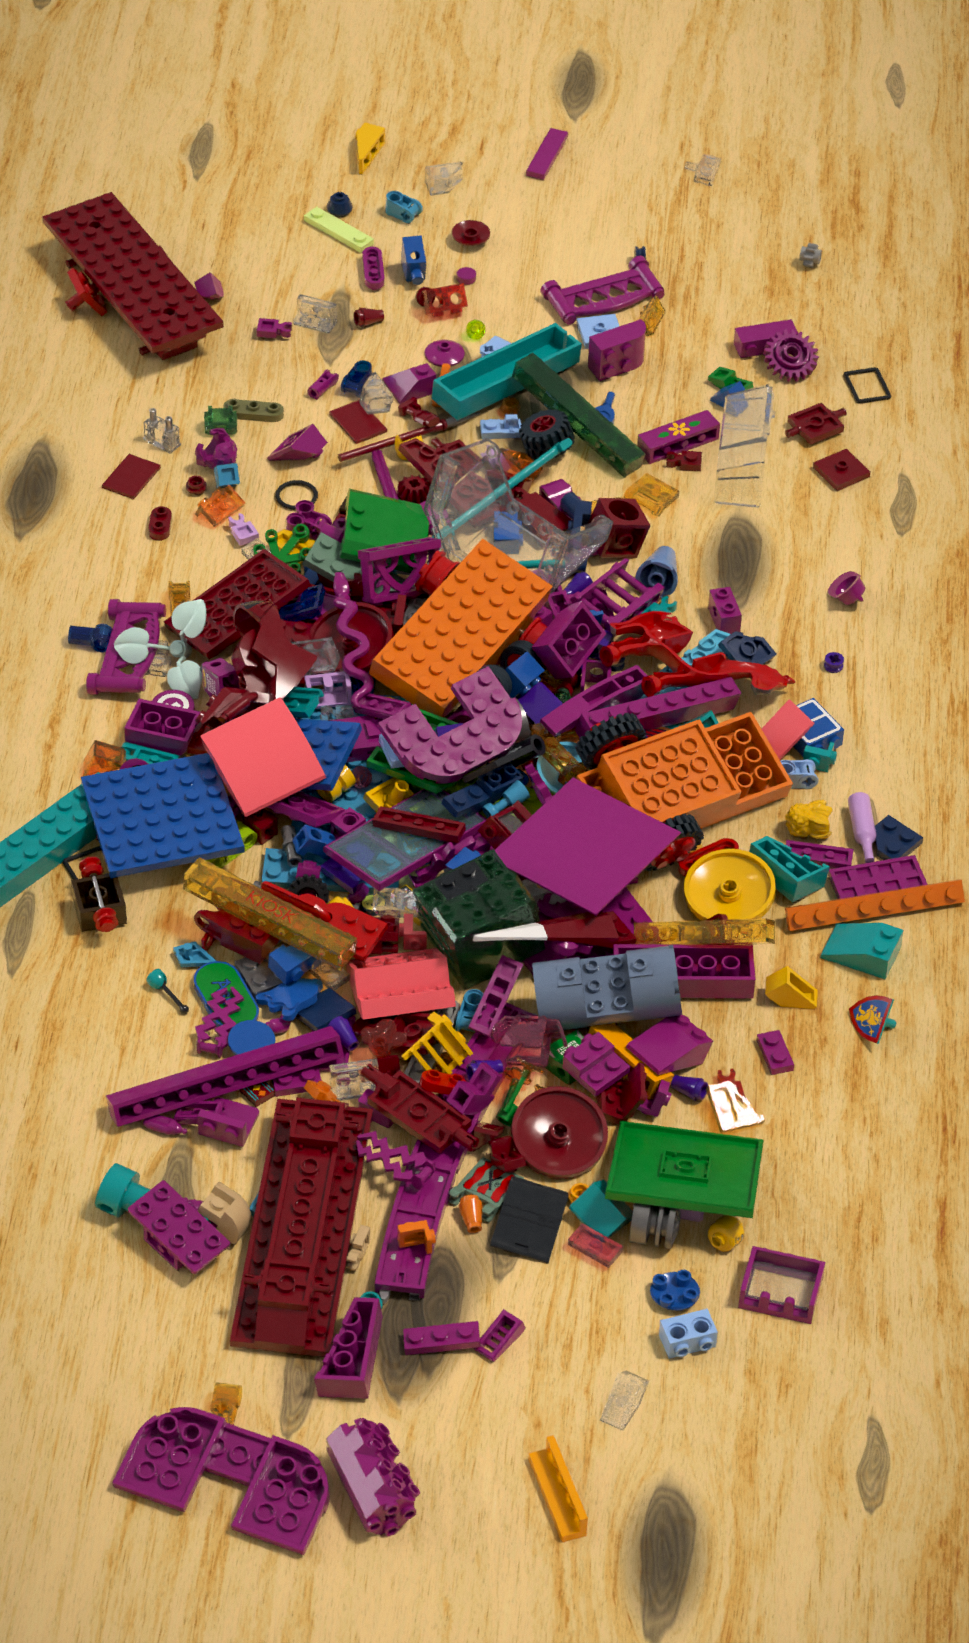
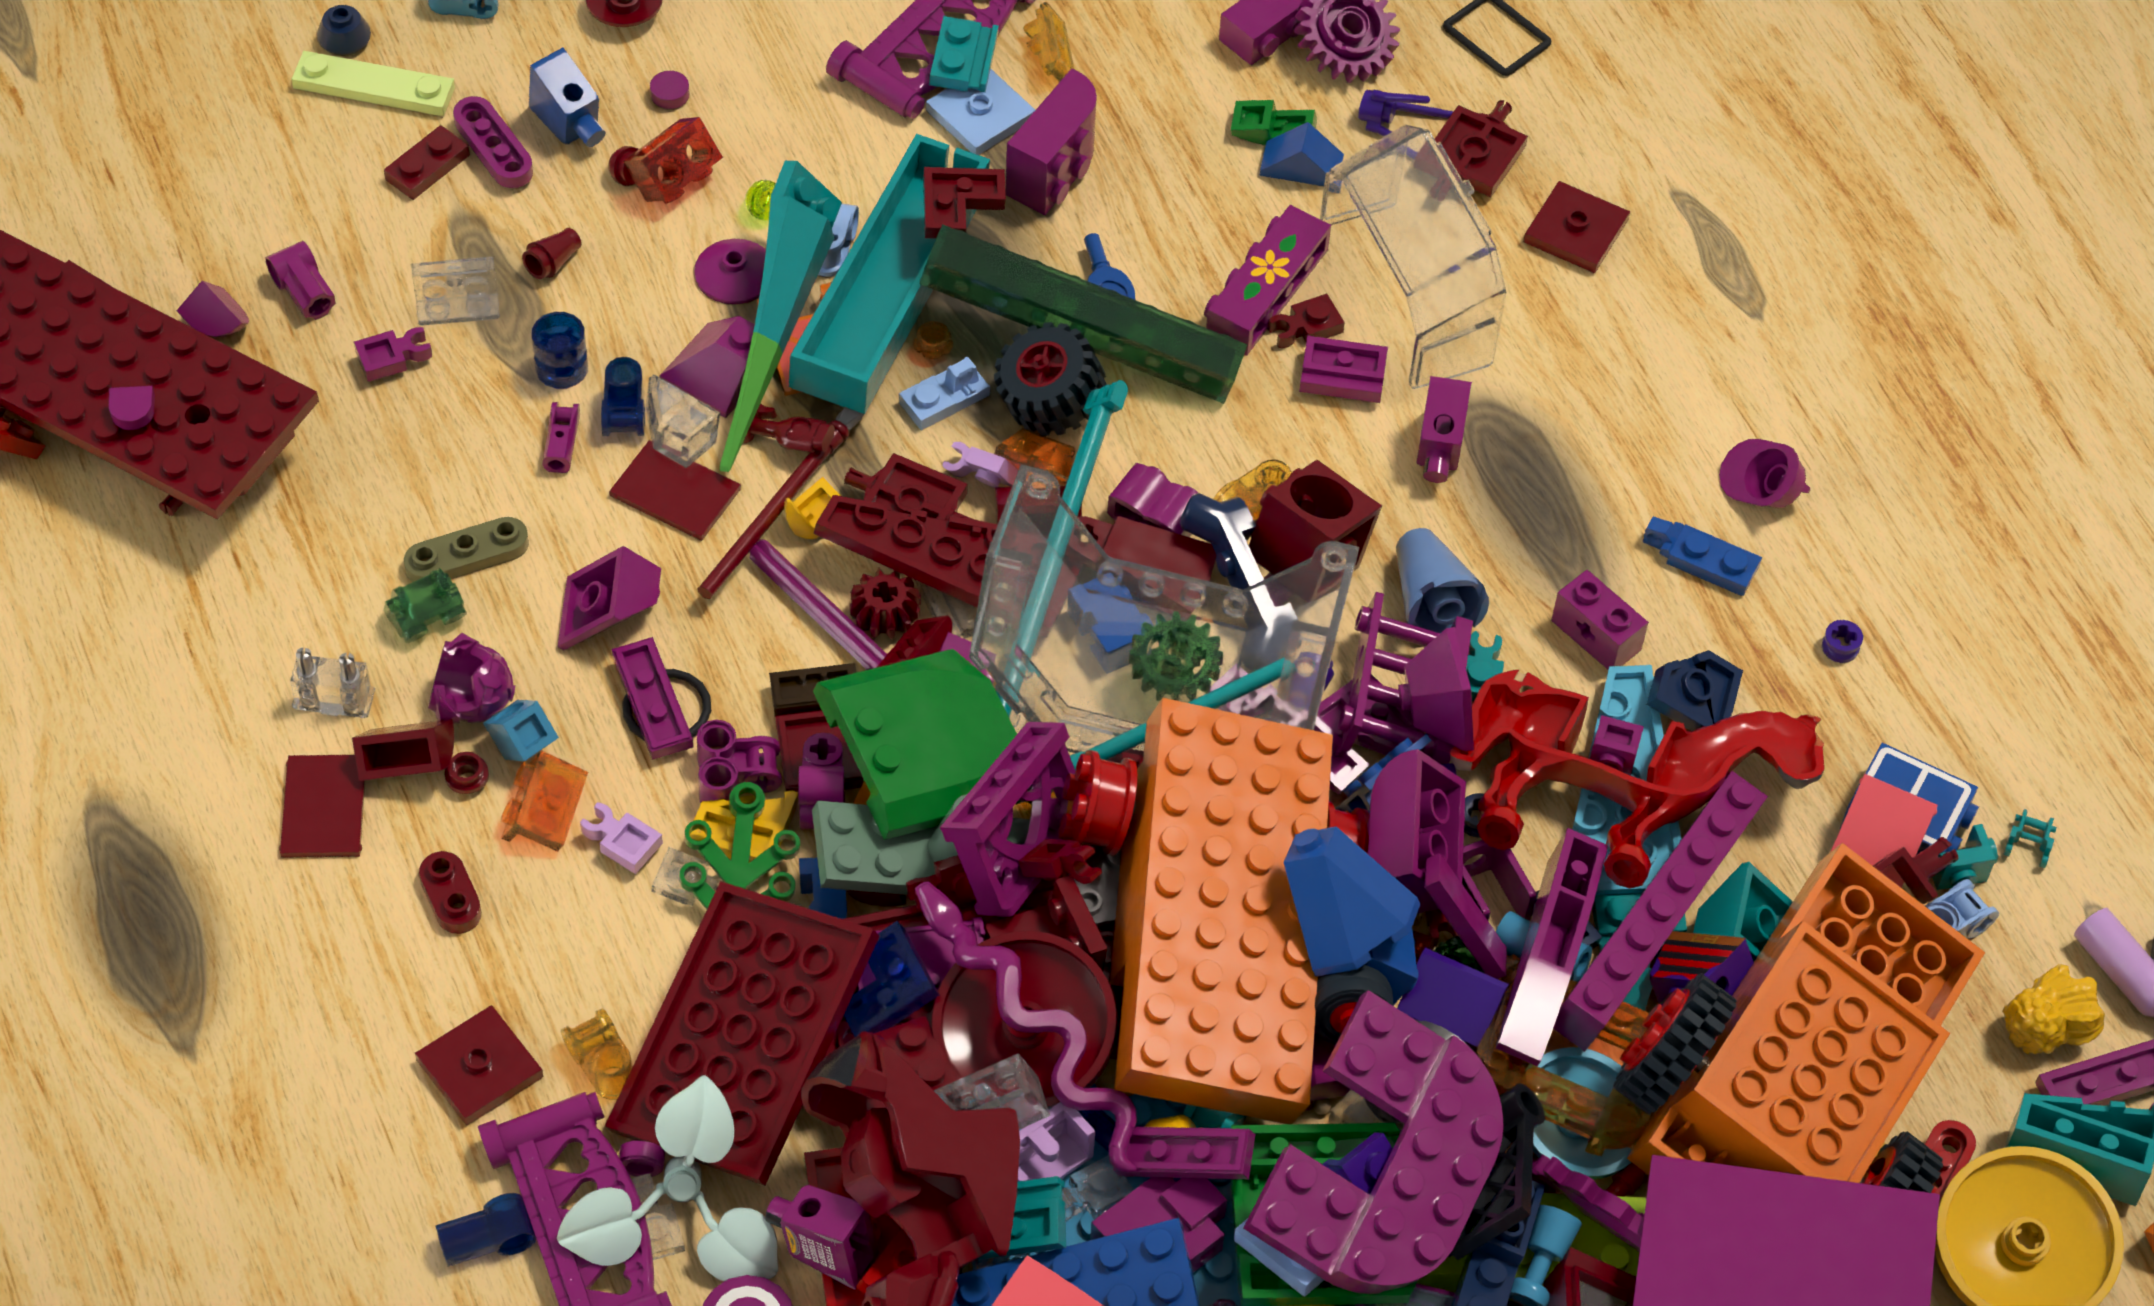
camera: 30 degrees left, 10 degrees up
clear yellow plate [624,473,679,517] -> none
none -> magenta tile [109,386,155,430]
none -> magenta piece [265,240,336,320]
none -> dark red brick [352,719,454,781]
none -> dark red plate [384,125,470,200]
none -> dark red plate [415,1005,544,1126]
none -> clear blue wheel [531,312,588,389]
none -> magenta tile [612,637,694,760]
none -> magenta tile [618,1141,665,1178]
none -> teal plate [720,160,842,472]
none -> dark red plate [923,167,1006,240]
none -> teal plate [929,16,999,93]
none -> dark red plate [1018,839,1102,884]
none -> clear green gear [1129,611,1223,701]
none -> blue slope [1283,827,1420,977]
none -> magenta plate [1299,336,1388,403]
none -> dark purple plant [1358,89,1454,158]
none -> magenta slope [1398,627,1474,751]
none -> magenta torso [1416,376,1472,483]
none -> magenta tile [1424,853,1506,979]
none -> magenta bracket [1590,715,1644,775]
none -> blue hinge [1643,516,1762,596]
none -> dark red bracket [1873,837,1959,904]
none -> teal piece [2003,809,2057,868]

